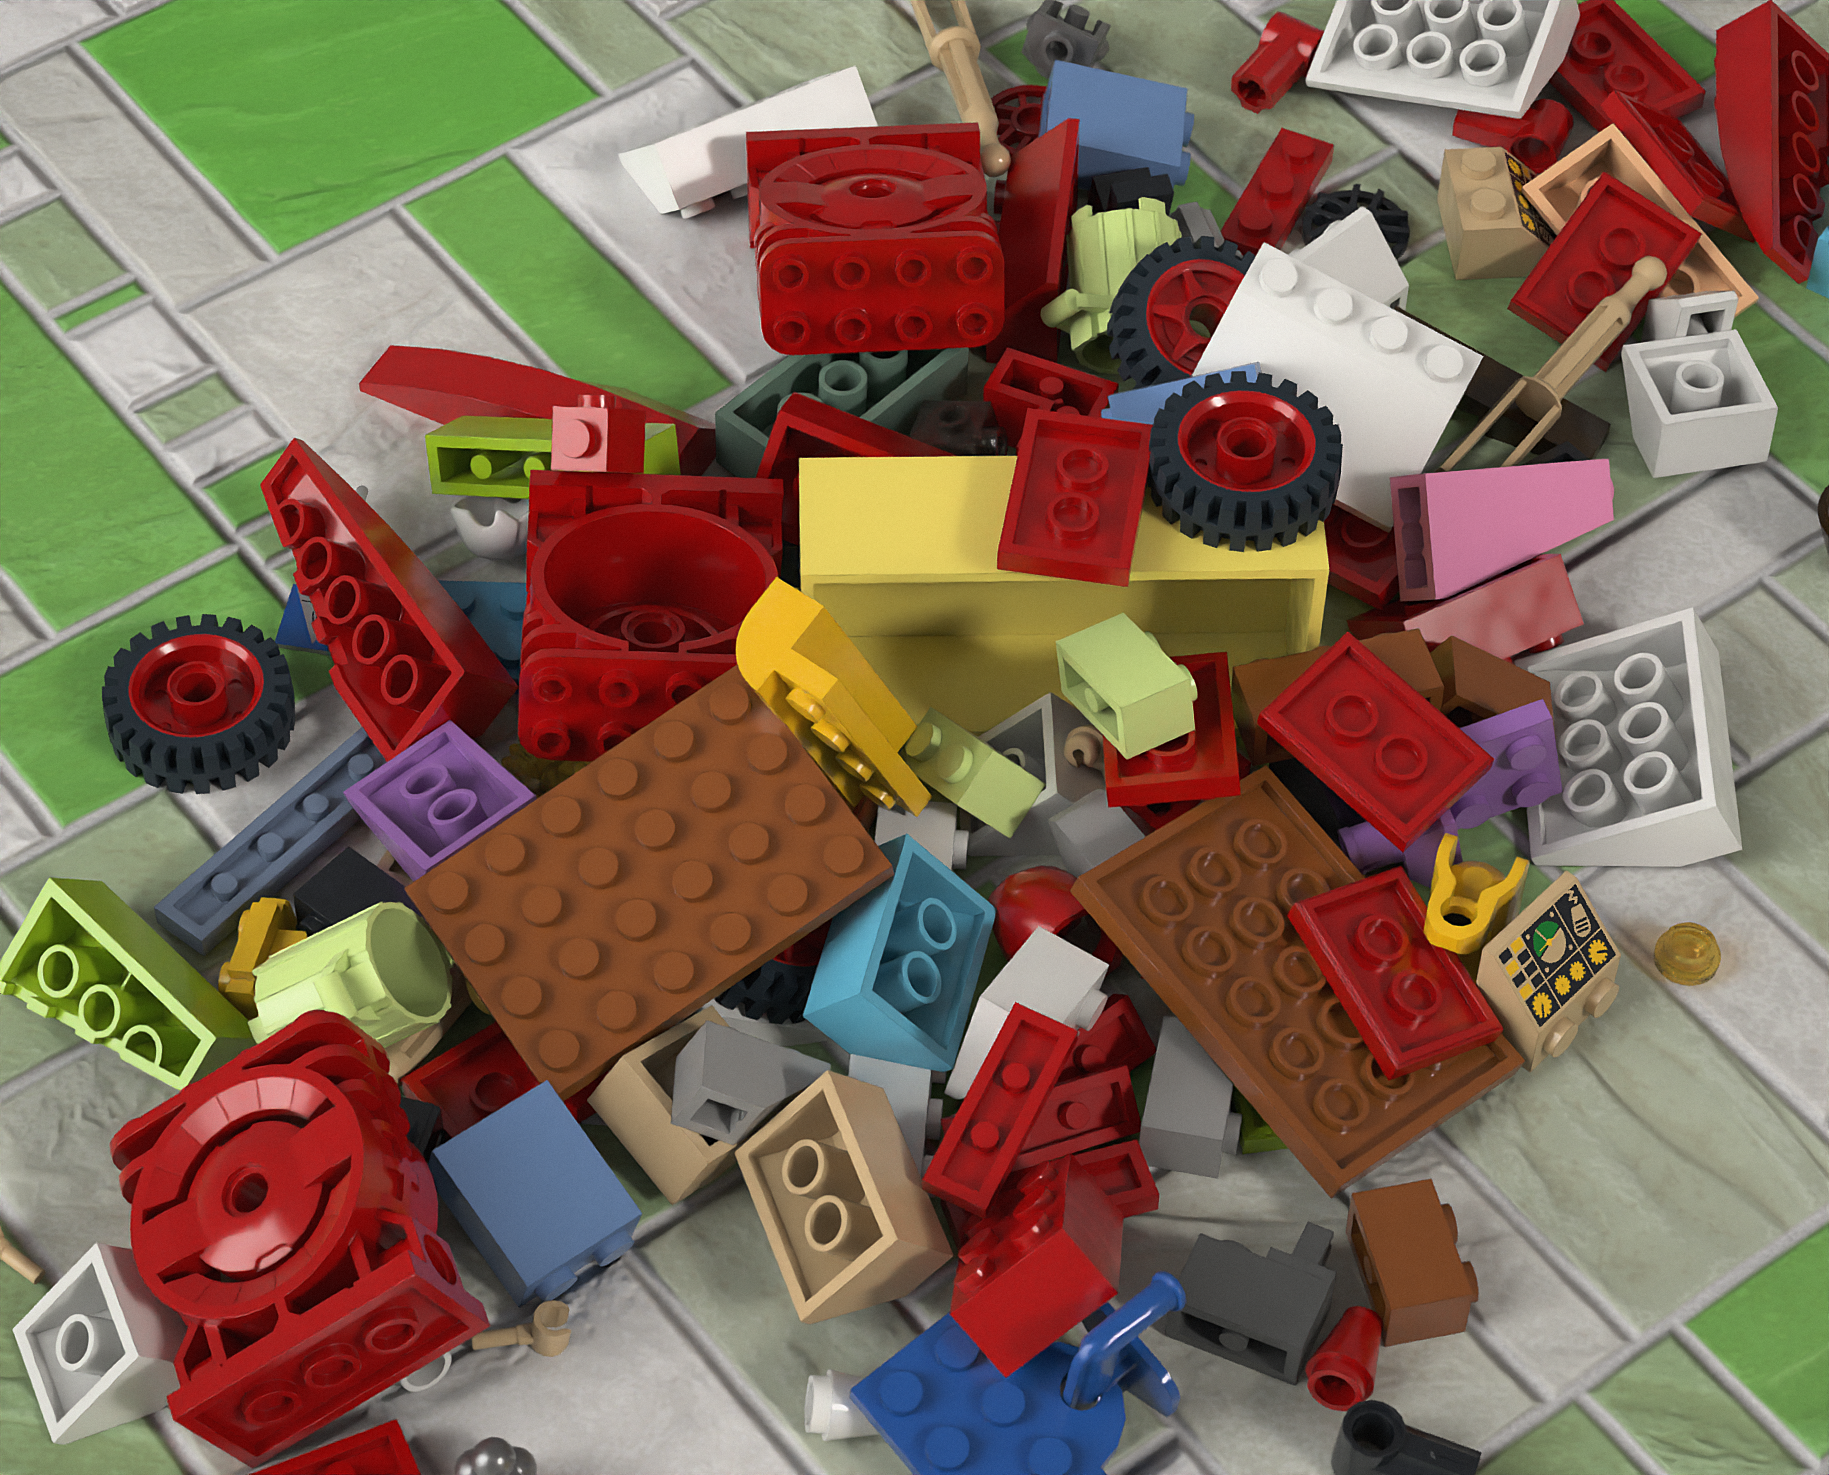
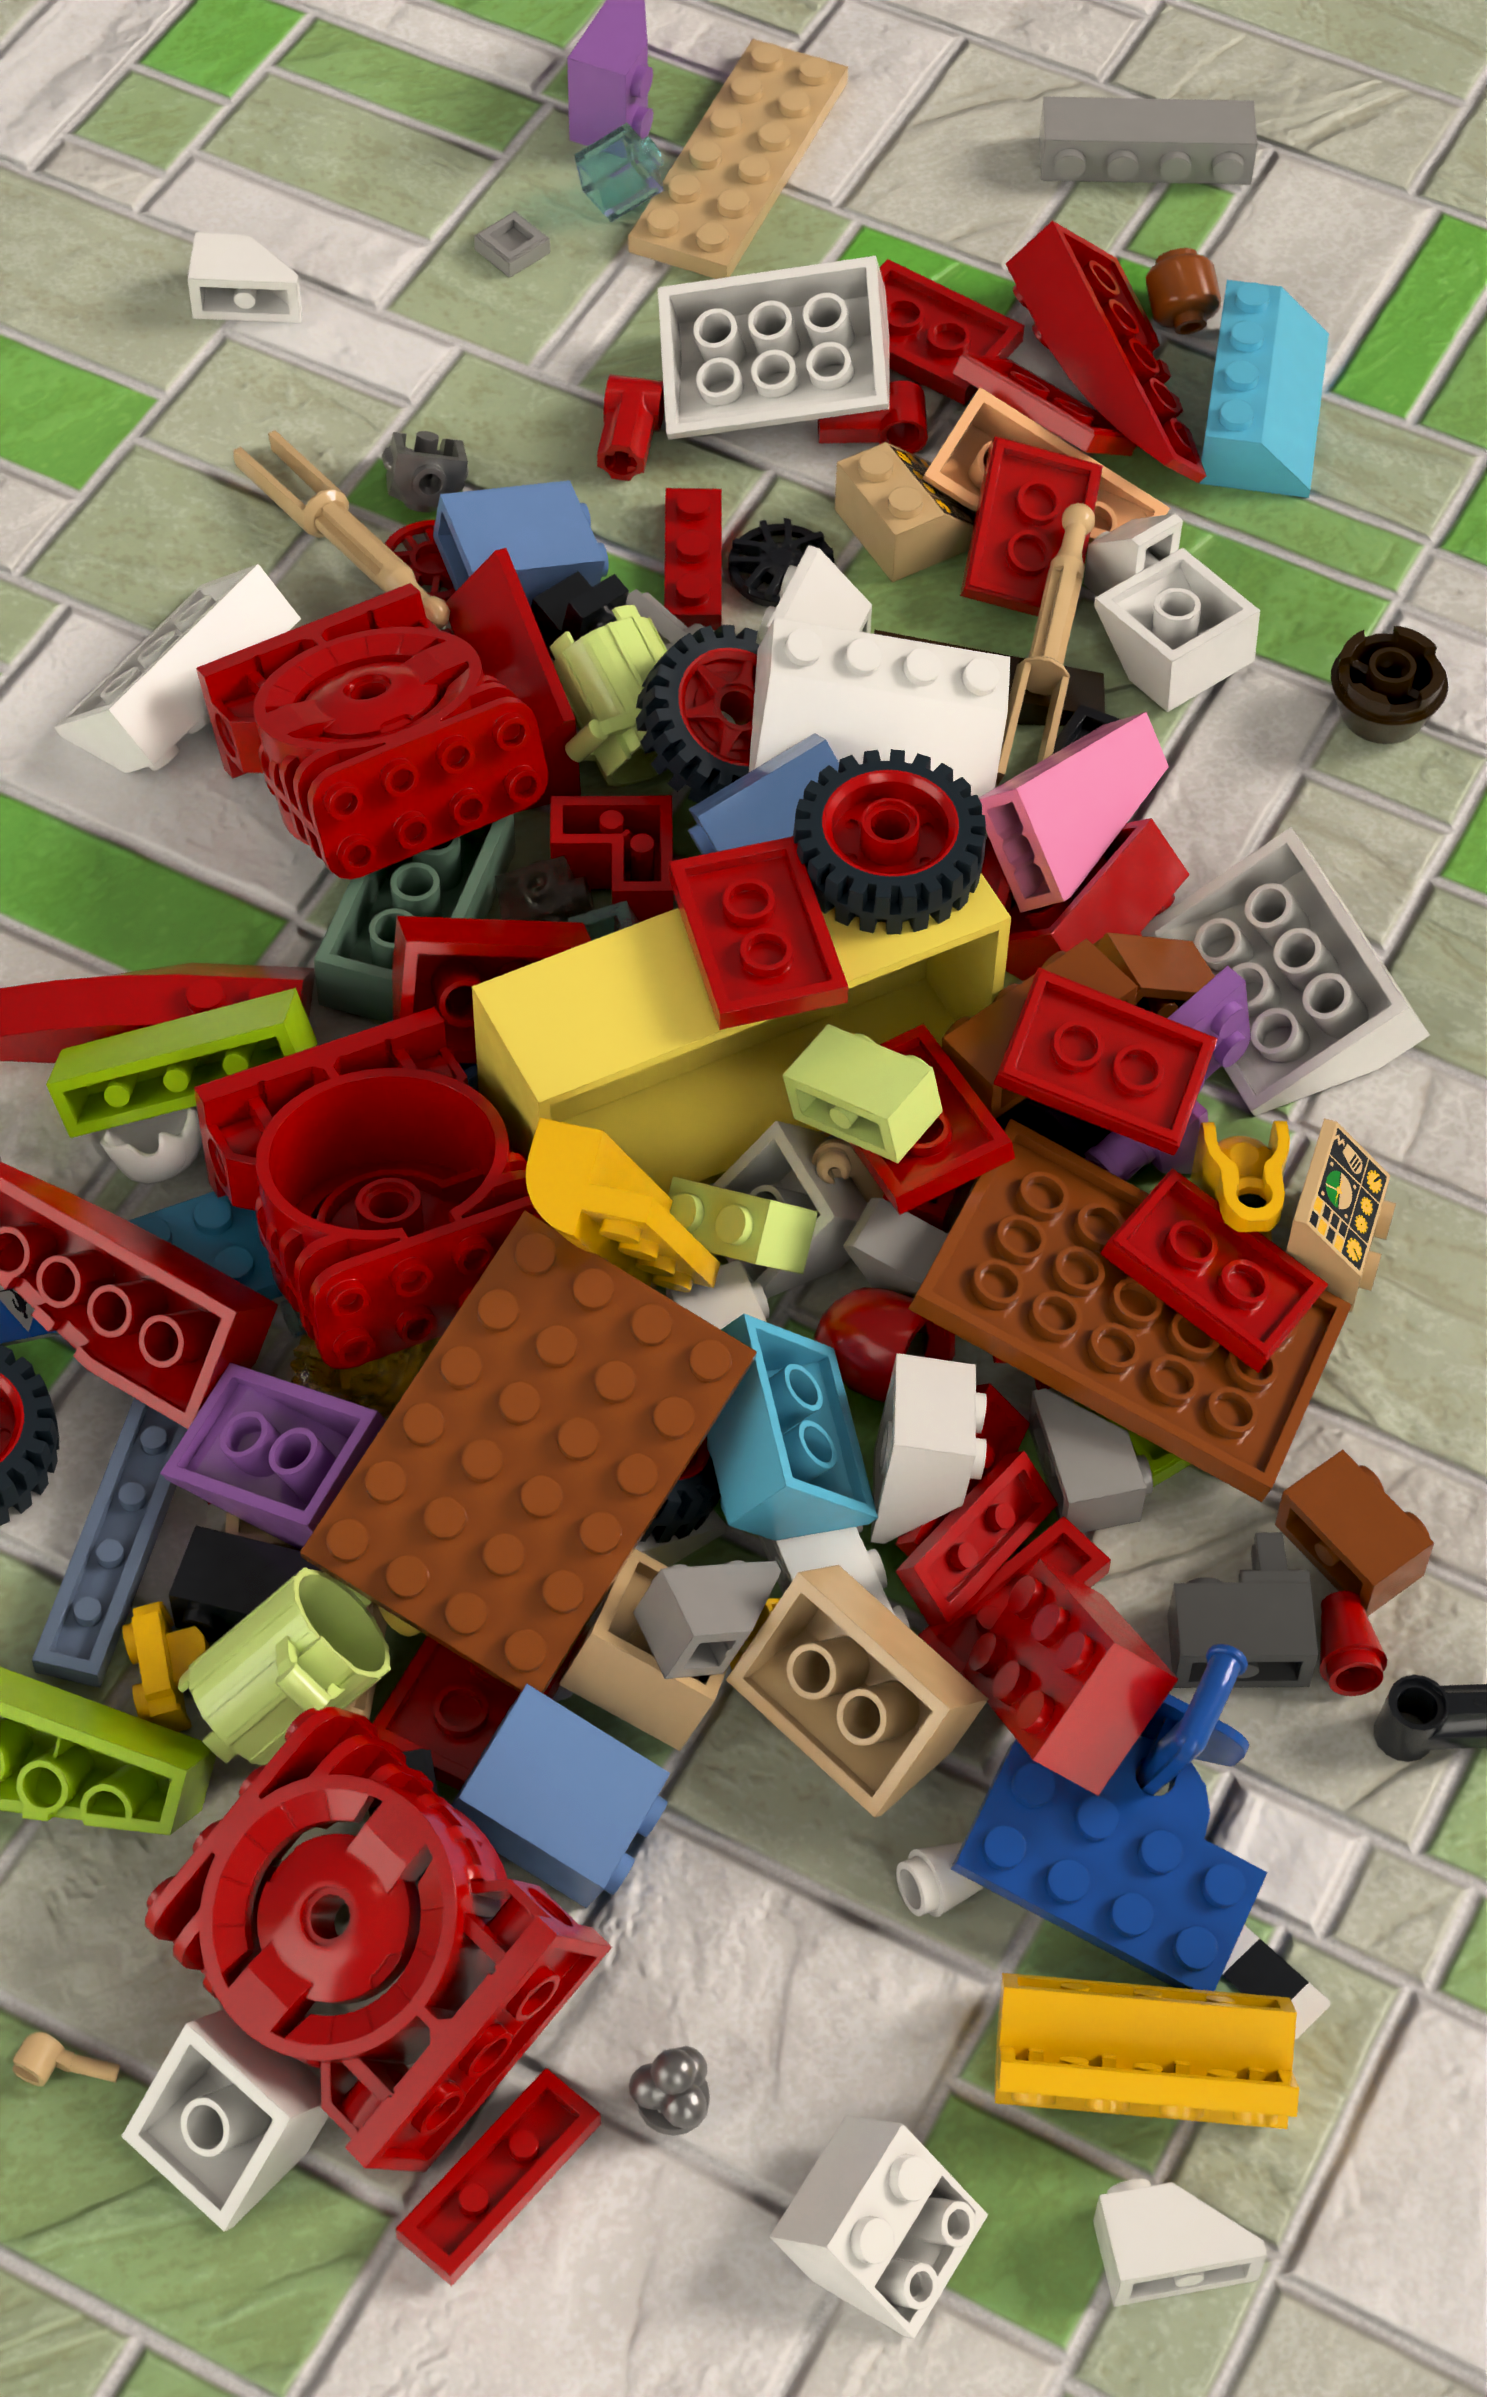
camera: 25 degrees left, 5 degrees up
tan hand [471,1300,571,1357] -> none
brick [551,395,646,474] -> none
red plate [922,1002,1078,1219] -> none
clear yellow plate [1653,922,1721,986] -> none

